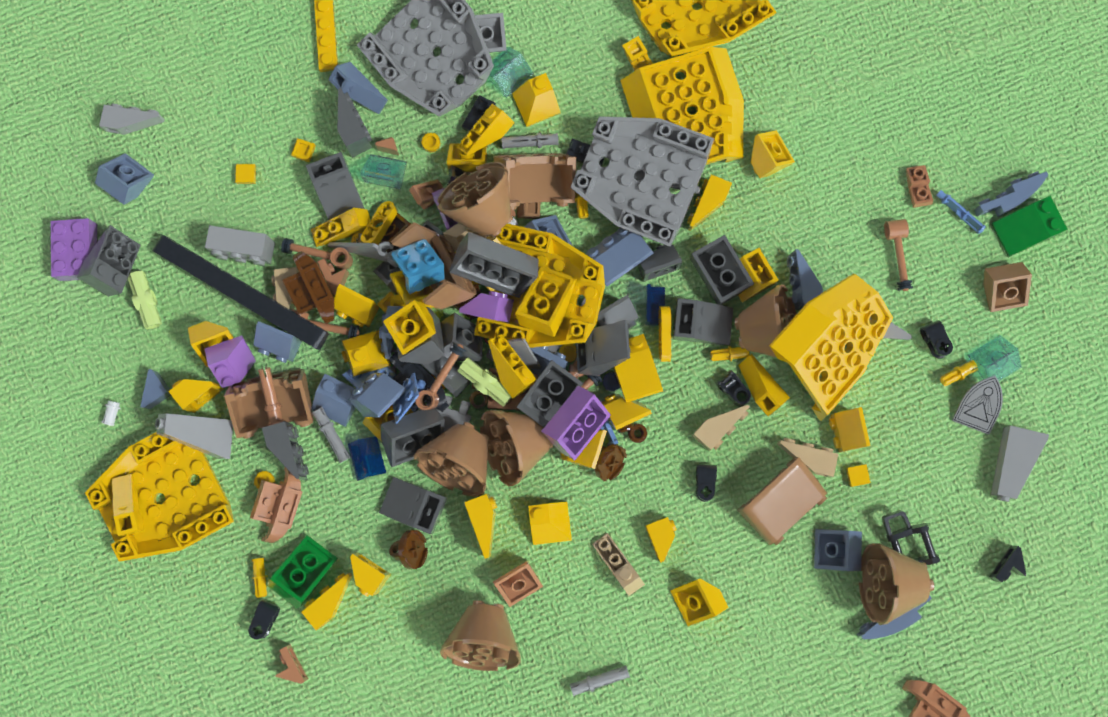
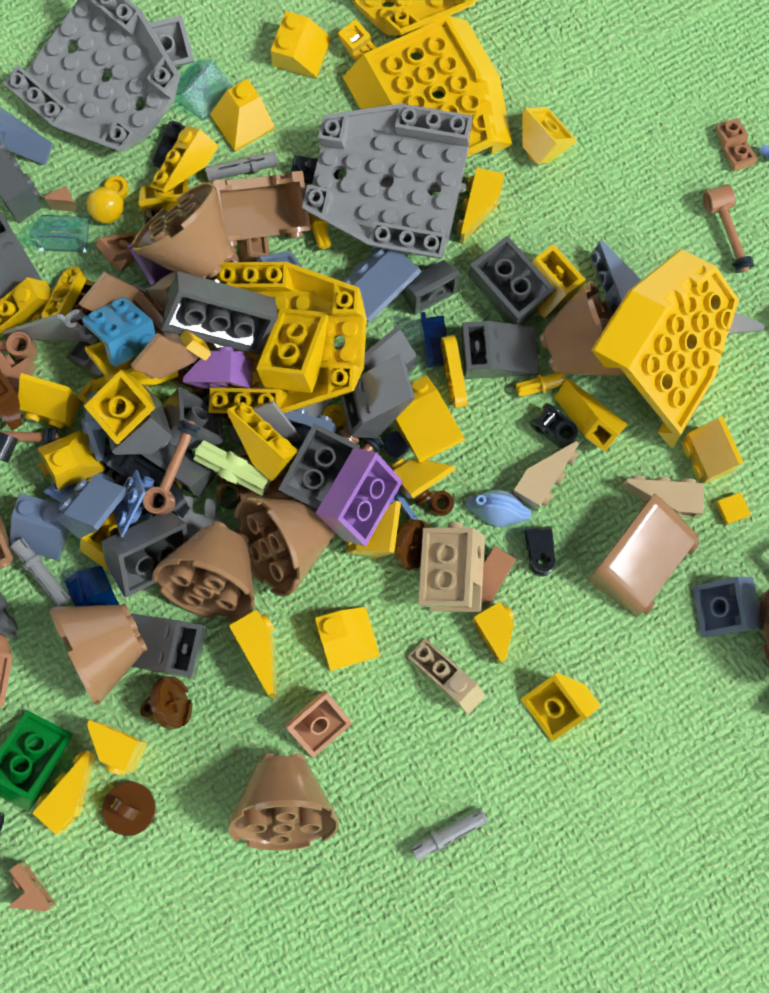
camera: 15 degrees left, 5 degrees down
none -> medium nougat cone [49,603,148,706]
none -> yellow hair [86,187,124,224]
none -> reddish brown tile [102,782,157,836]
none -> yellow tile [180,330,211,361]
none -> yellow slope [270,11,331,79]
none -> tan torso [418,522,485,613]
none -> light blue hat [465,490,531,527]
none -> nougat slope [482,546,517,605]

